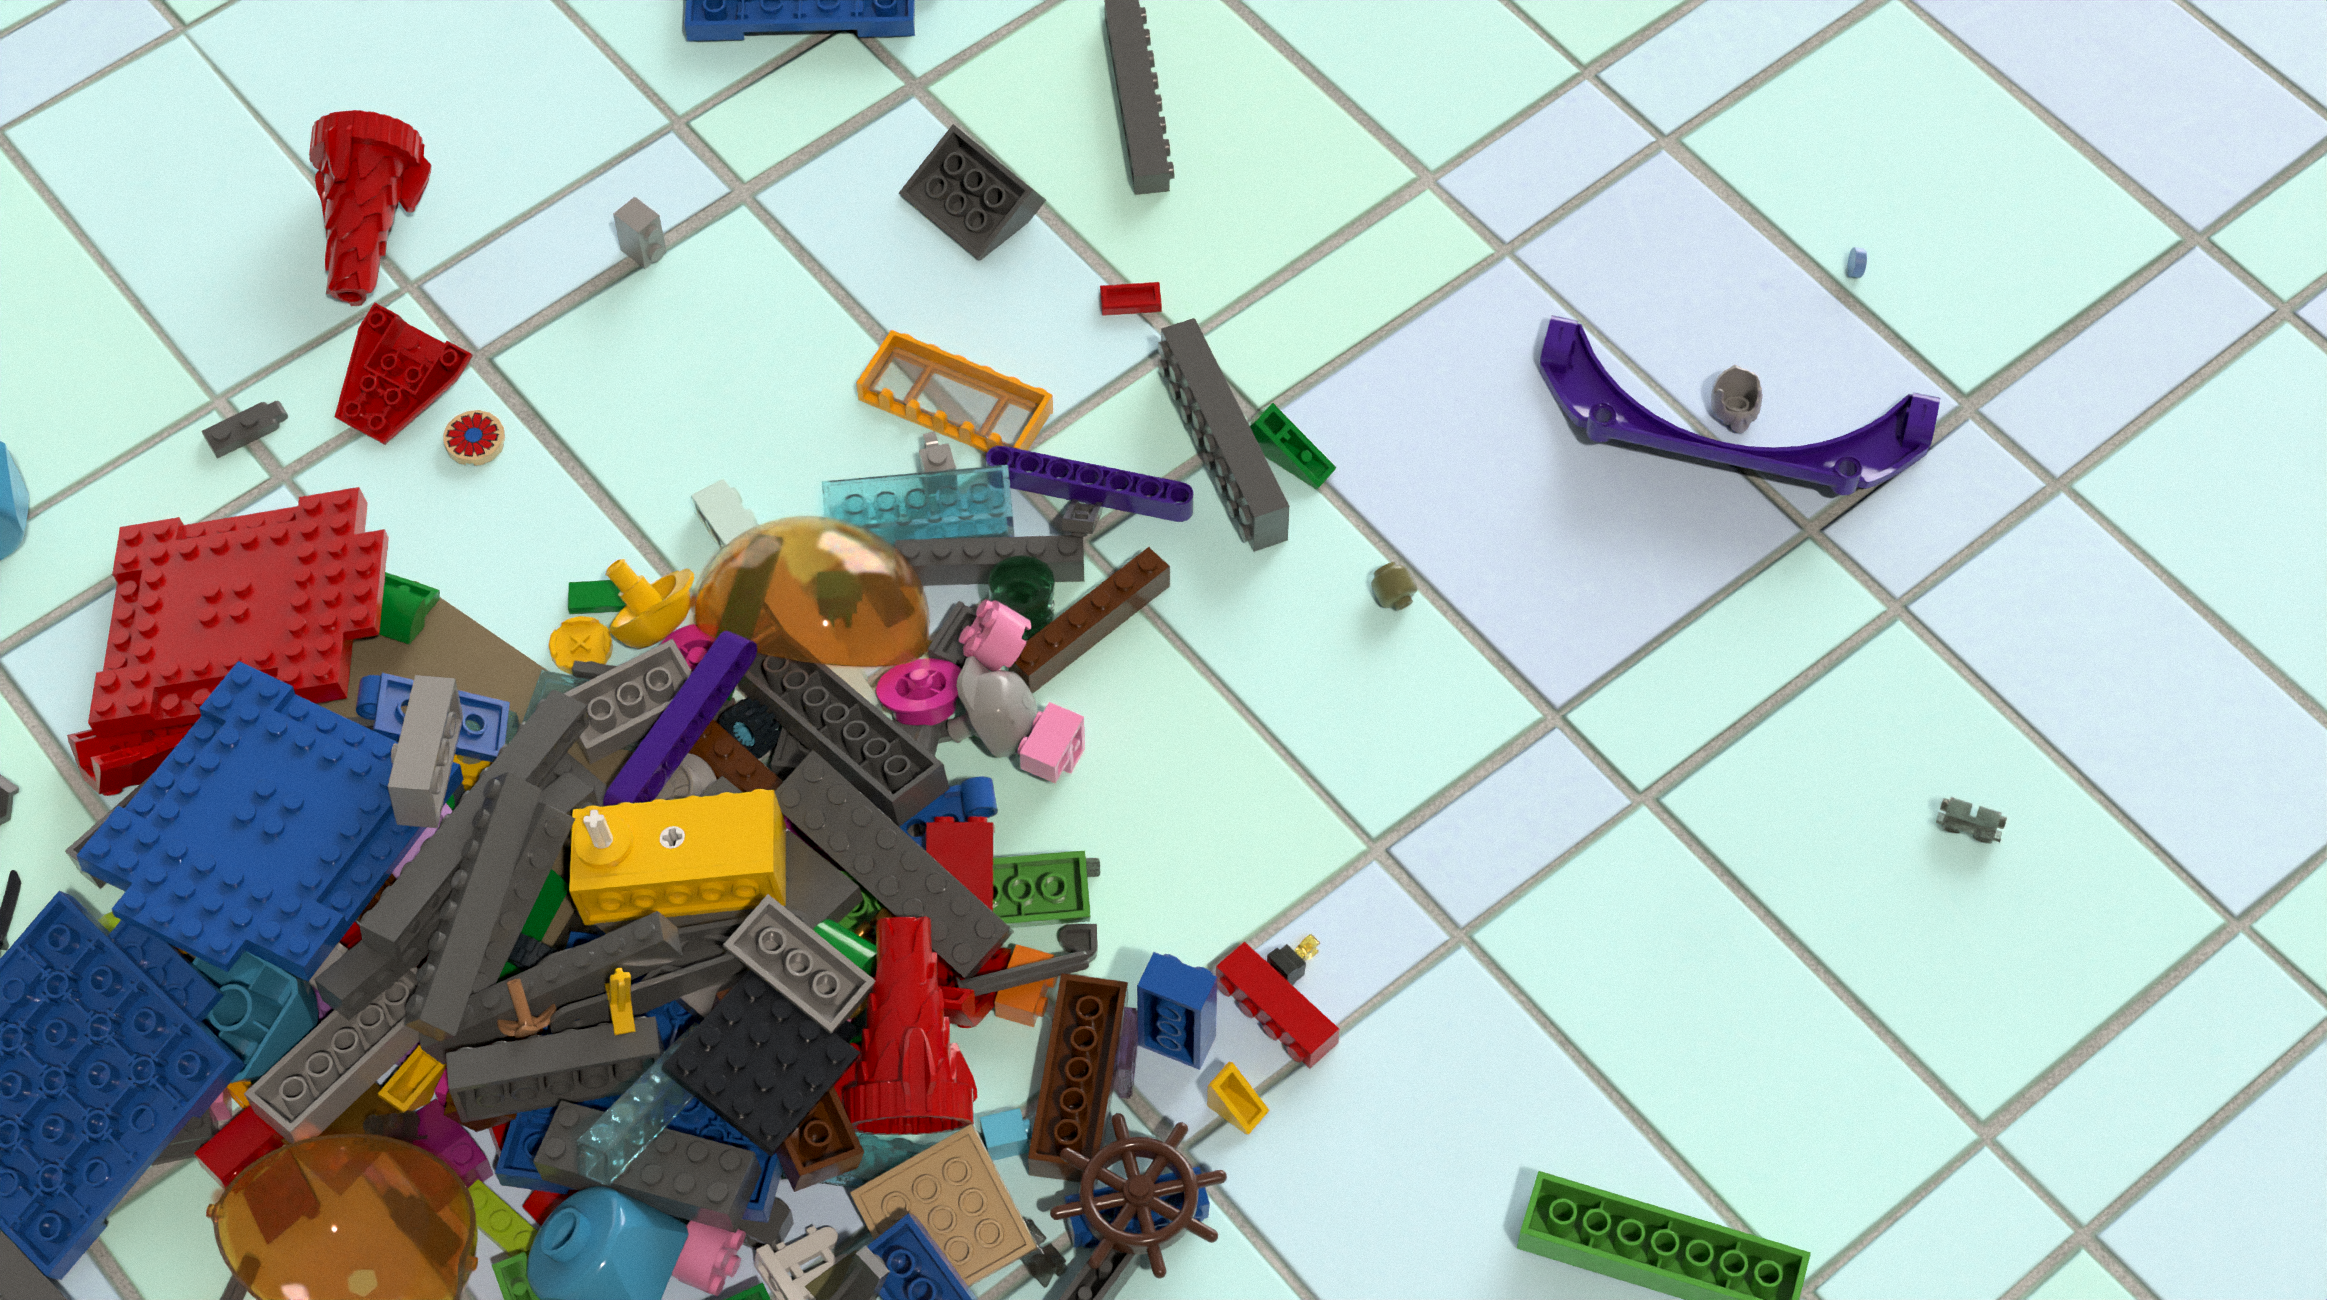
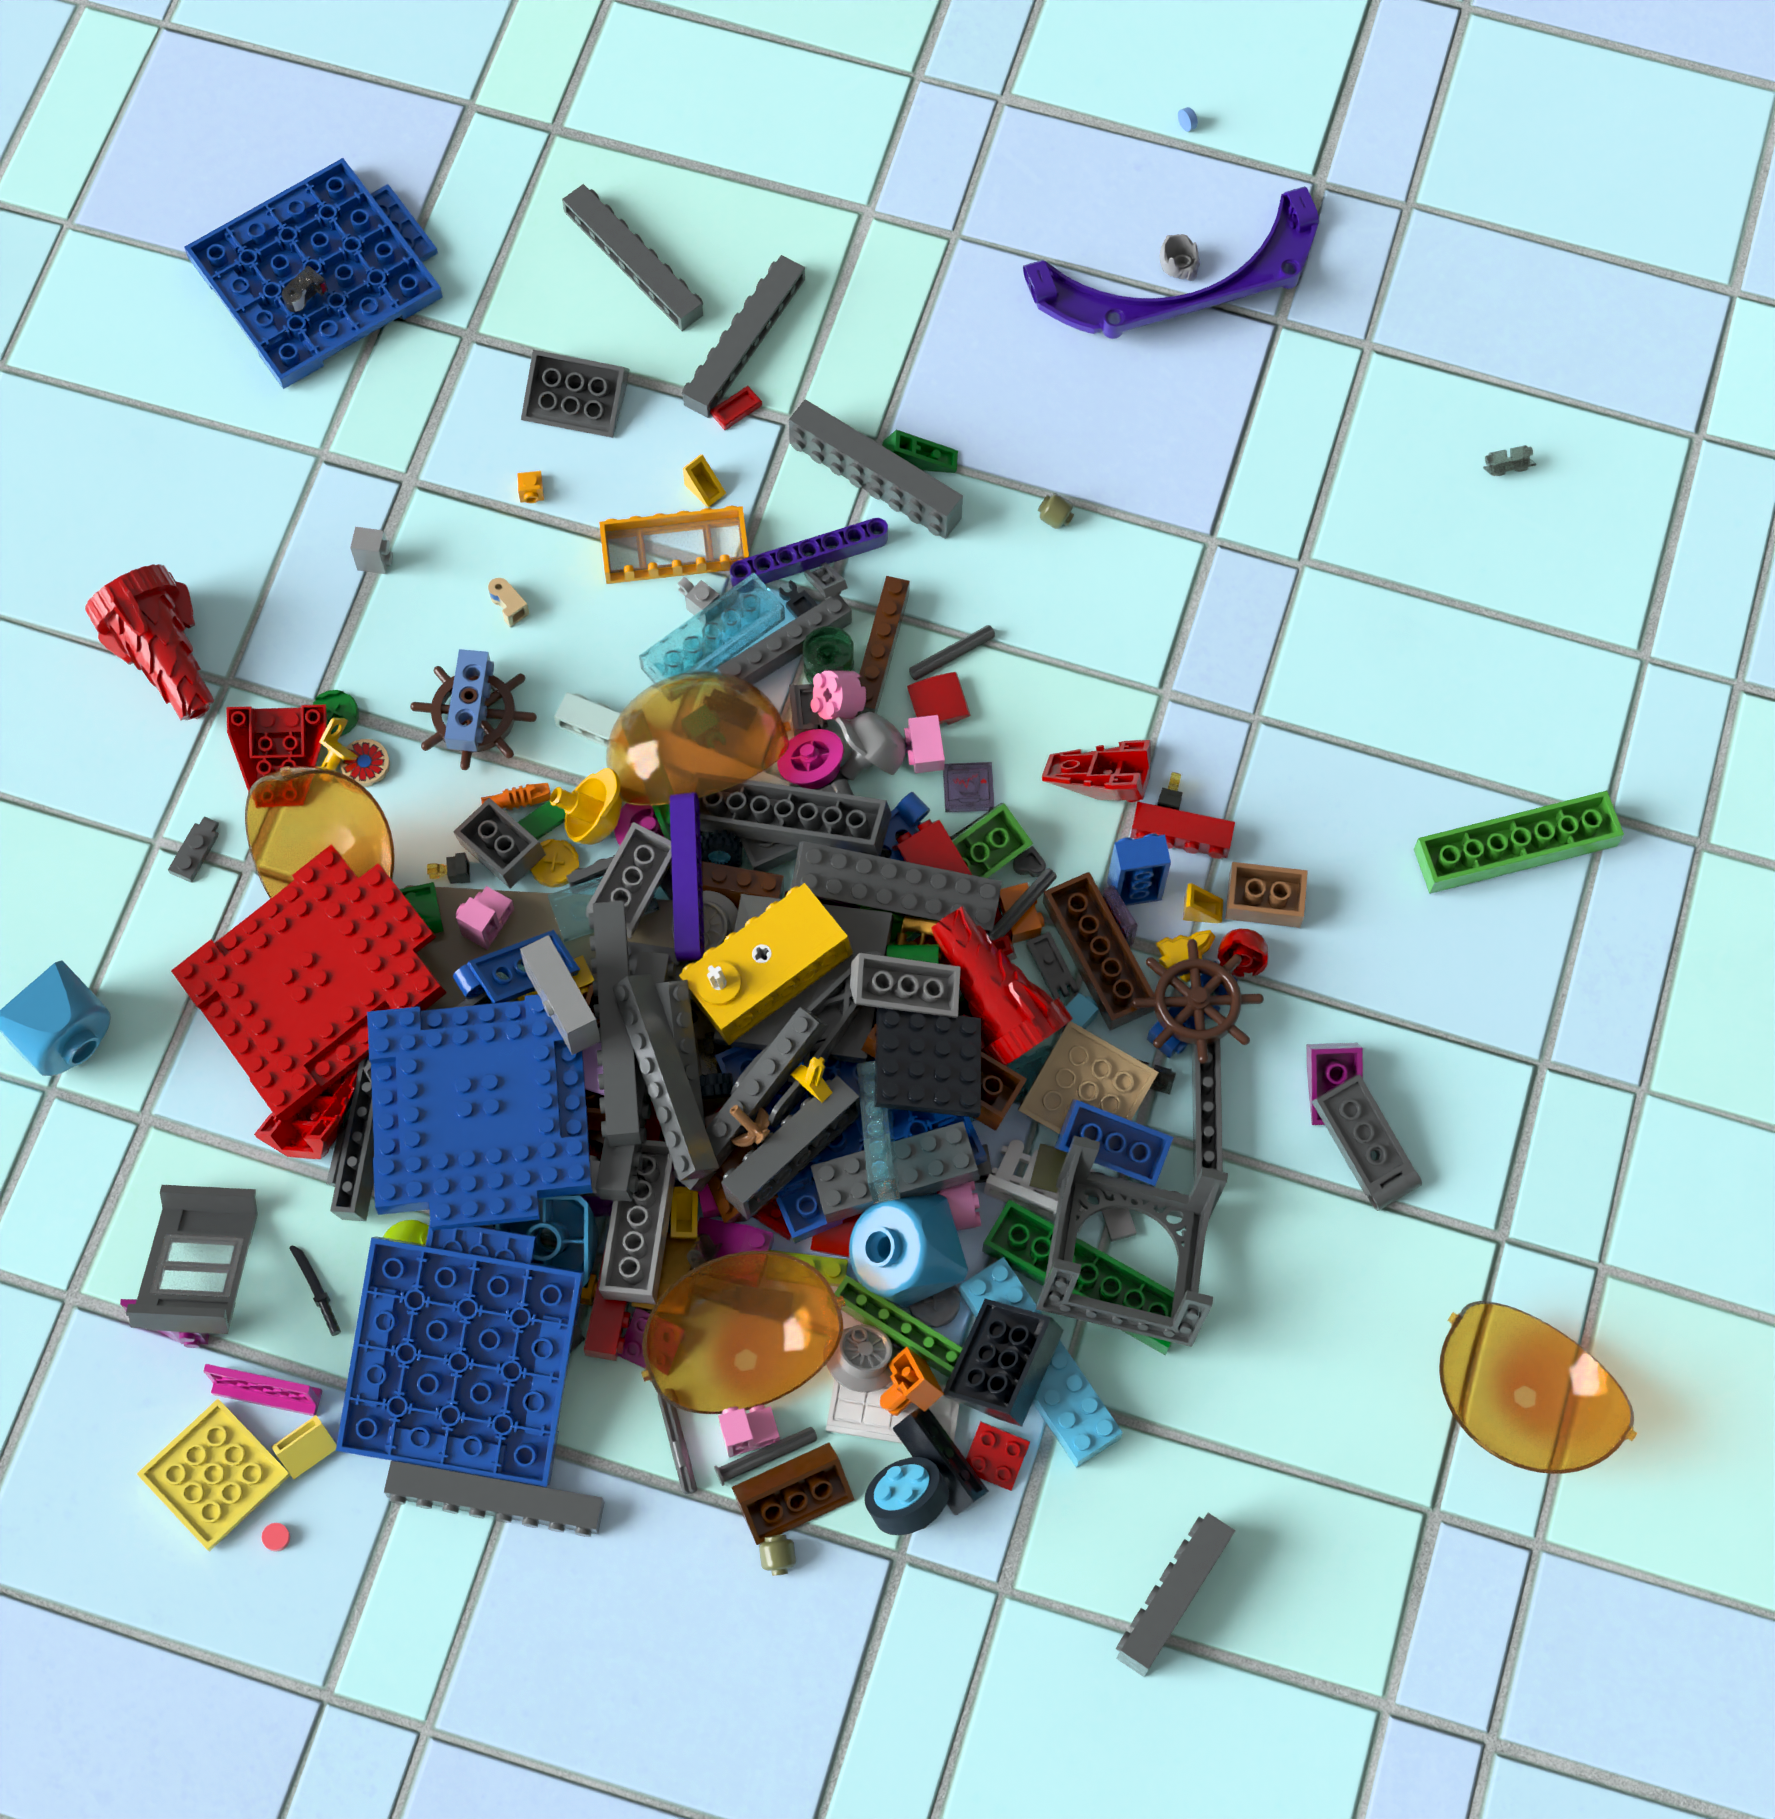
camera: 35 degrees left, 10 degrees up
none -> clear orange windscreen [245,766,395,899]
none -> green tile [311,690,359,737]
none -> yellow bracket [319,718,358,776]
none -> brick [410,649,537,771]
none -> pearl dark grey piece [427,852,470,884]
none -> dark grey brick [453,798,546,889]
none -> bright pink brick [456,886,514,950]
none -> orange hinge [481,783,551,811]
none -> tan leg [488,578,530,627]
none -> light orange bracket [517,471,544,503]
none -> dark grey brick [682,255,805,418]
none -> yellow slope [683,454,726,507]
none -> black plate [779,580,818,618]
none -> red slope [907,672,971,725]
none -> dark grey axle [909,625,995,680]
none -> clear purple tile [943,762,995,812]
none -> dark grey hinge [1026,931,1079,999]
none -> red wedge [1042,740,1151,802]
none -> yellow rock [1156,930,1216,983]
none -> red cylinder [1217,928,1268,977]
none -> medium nougat brick [1225,862,1308,928]

